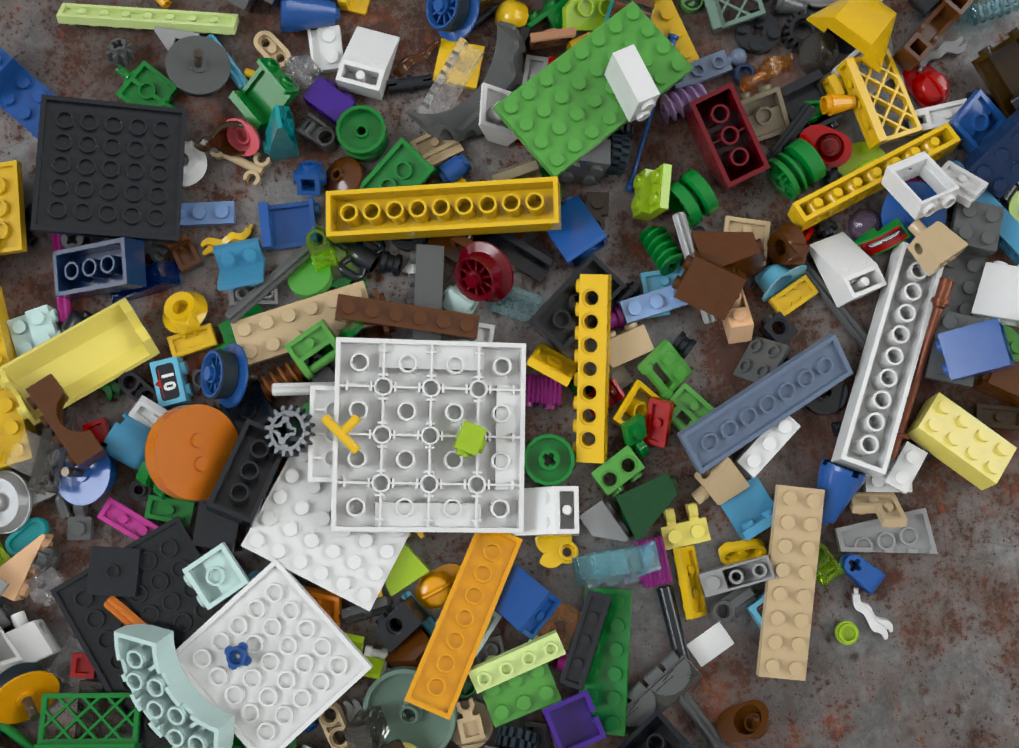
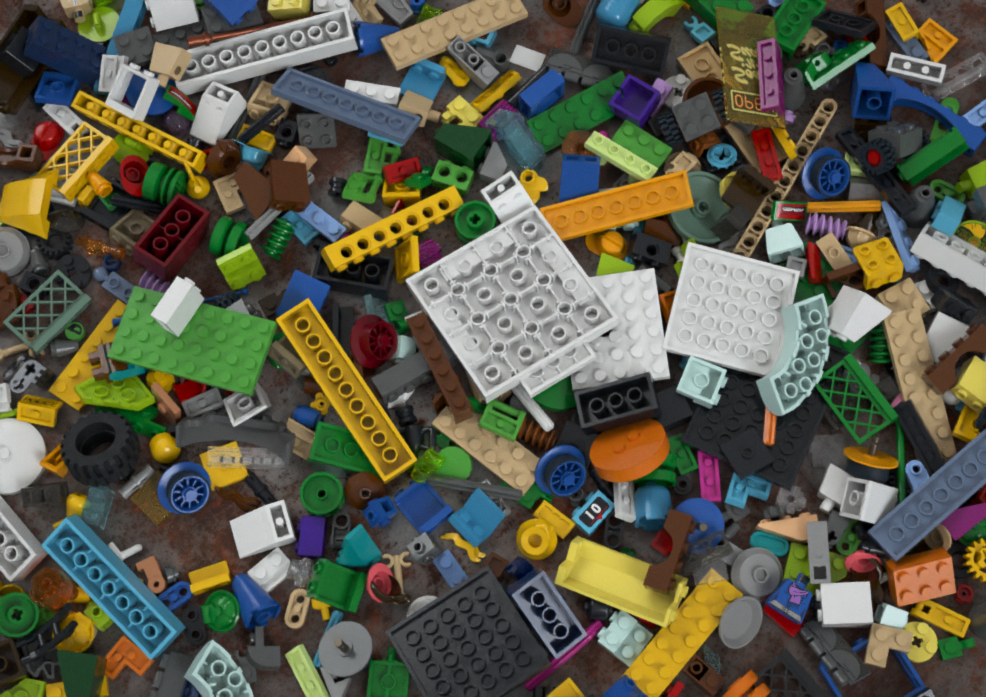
camera: 120 degrees left, 10 degrees down
red plate [70,652,97,679] -> none
blue plate [224,642,252,670] -> none
gear [265,404,316,457] -> none
yellow piece [321,414,361,454] -> none
lime brick [451,420,487,459] -> none
black fence [559,589,614,691] -> none
none -> yellow piece [183,161,210,199]
none -> black axle [238,103,285,144]
none -> tan plate [247,81,292,126]
none -> green plate [384,300,408,335]
none -> dark grey brick [407,532,443,566]
none -> blue window [519,68,565,120]
none -> medium azure plate [725,472,772,509]

